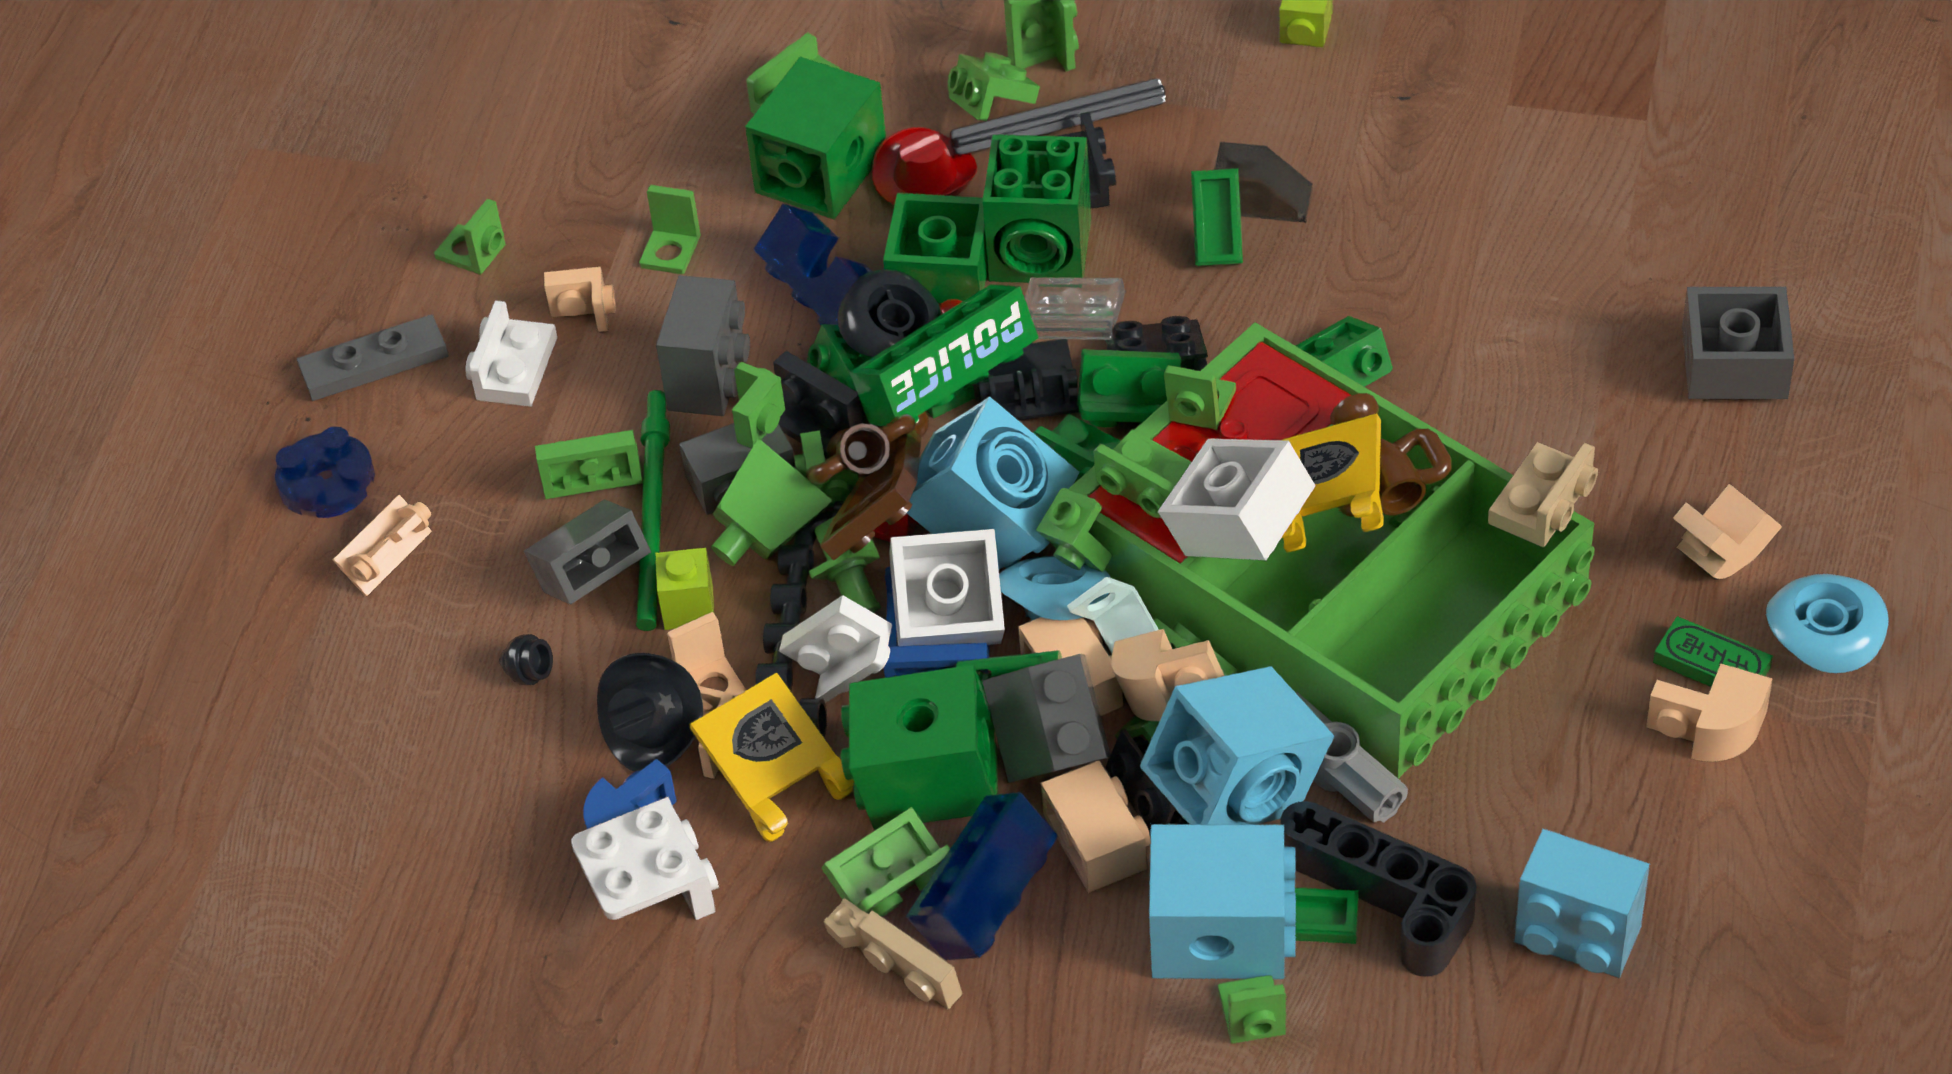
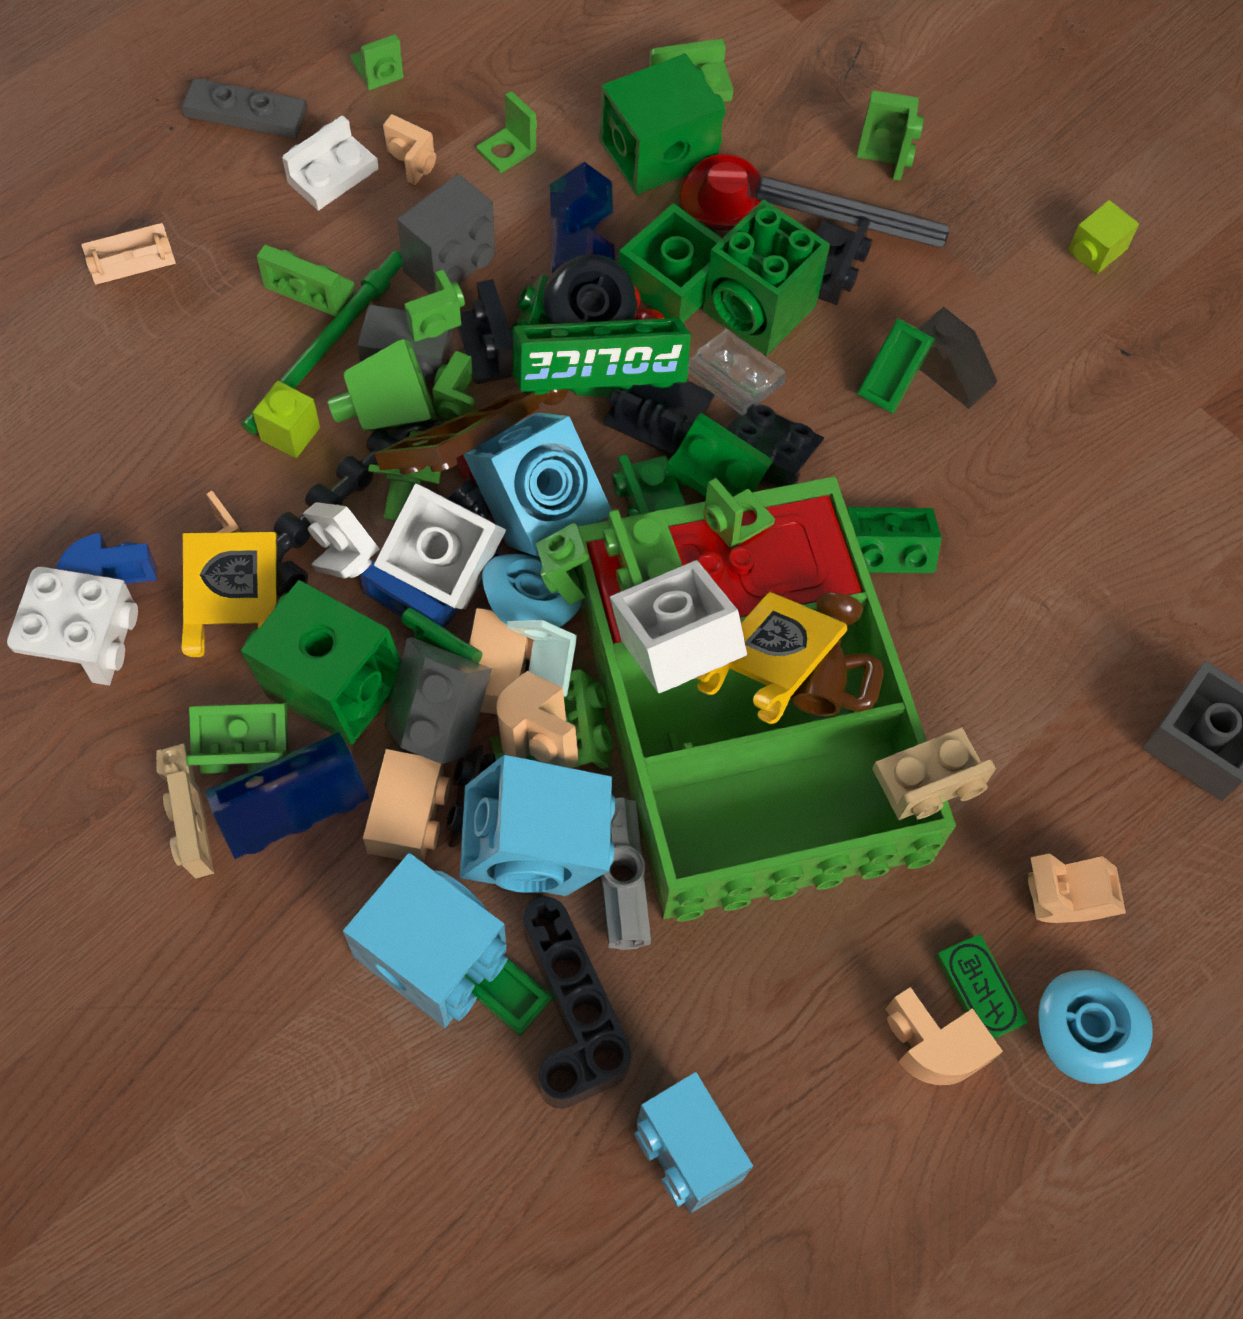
camera: 25 degrees right, 15 degrees up
clear blue plate [275,427,375,518] -> none
black plate [499,634,553,685] -> none
dark grey brick [524,499,651,605] -> none
black hat [597,653,703,772] -> none
light nougat bracket [667,612,746,712] -> none
reddish brown piece [806,414,916,485] -> none
bright green bracket [948,52,1040,121] -> none
bright green bracket [1218,975,1286,1044] -> none

